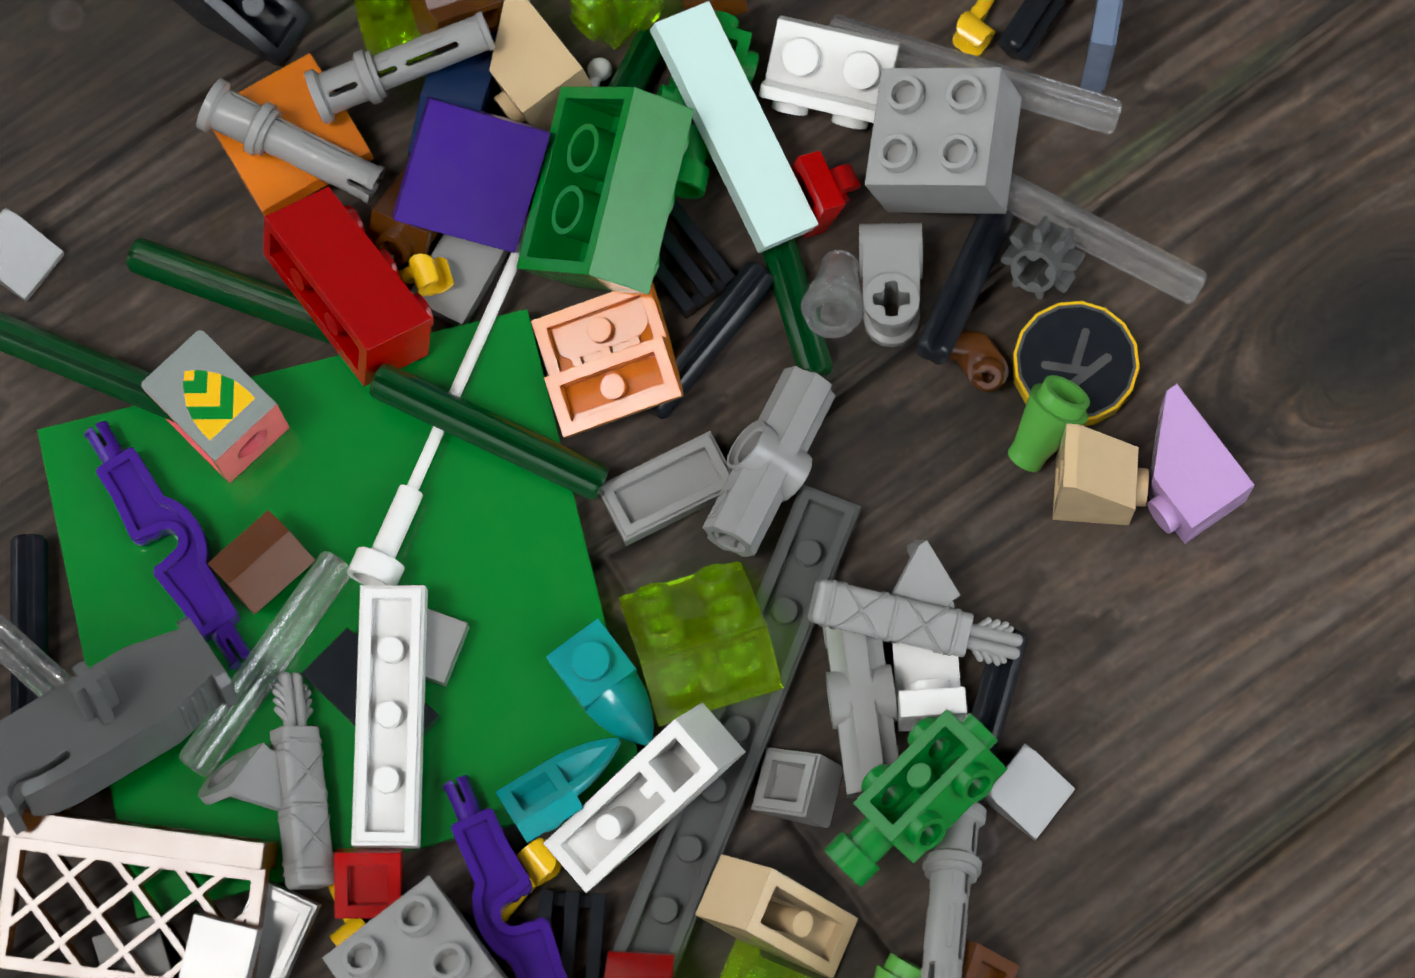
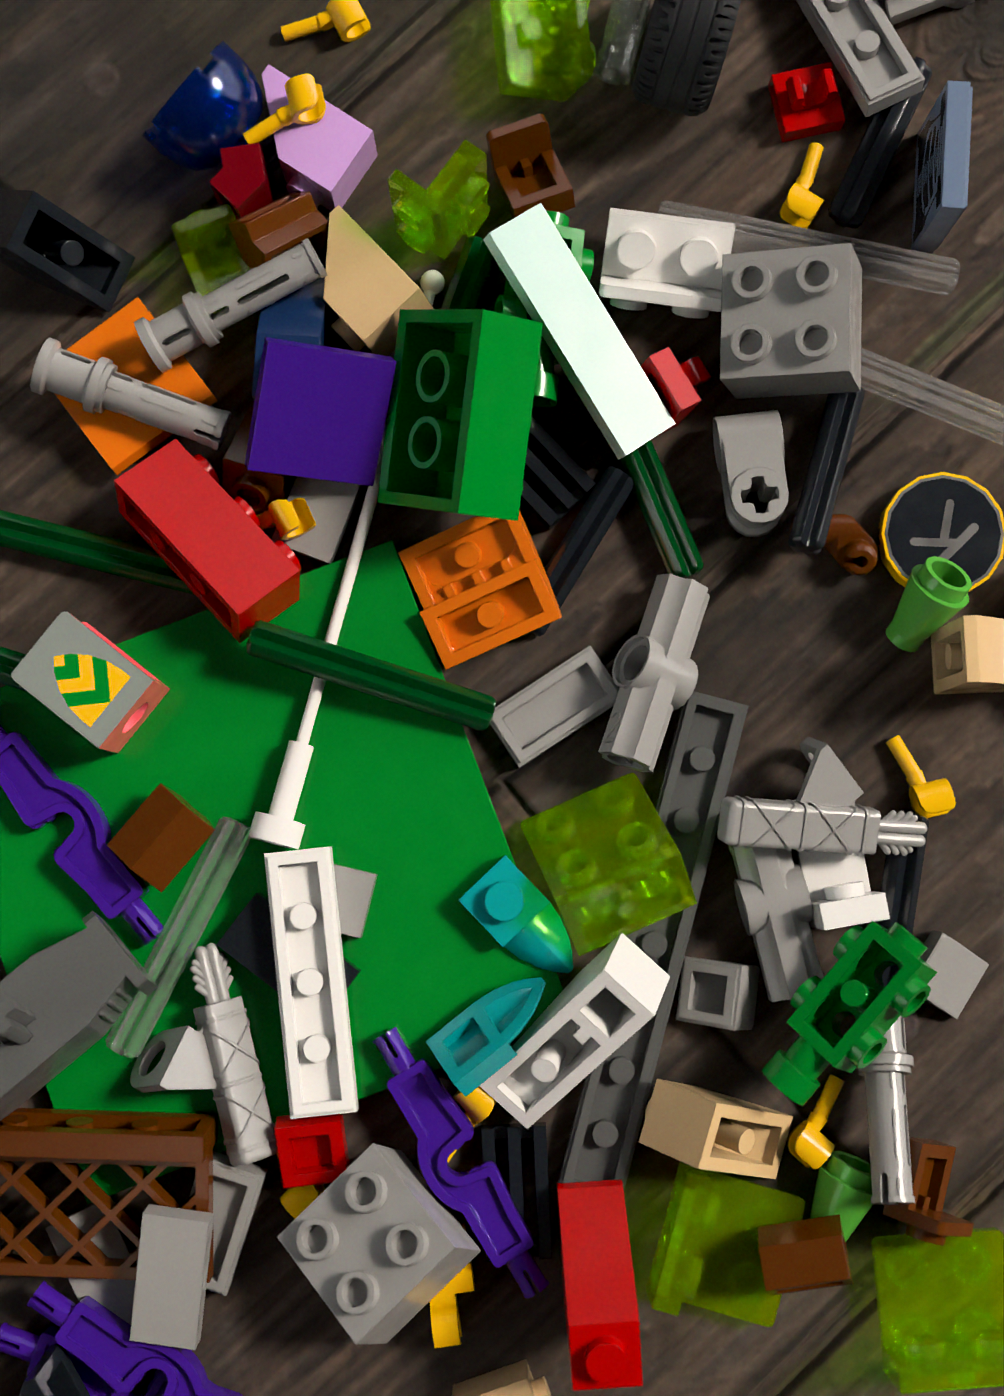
camera: 10 degrees left, 10 degrees up
clear cone [801,250,864,338] -> none
dark grey gear [1001,216,1085,299] -> none
none -> yellow hand [787,1074,844,1169]
none -> yellow hand [886,735,956,818]

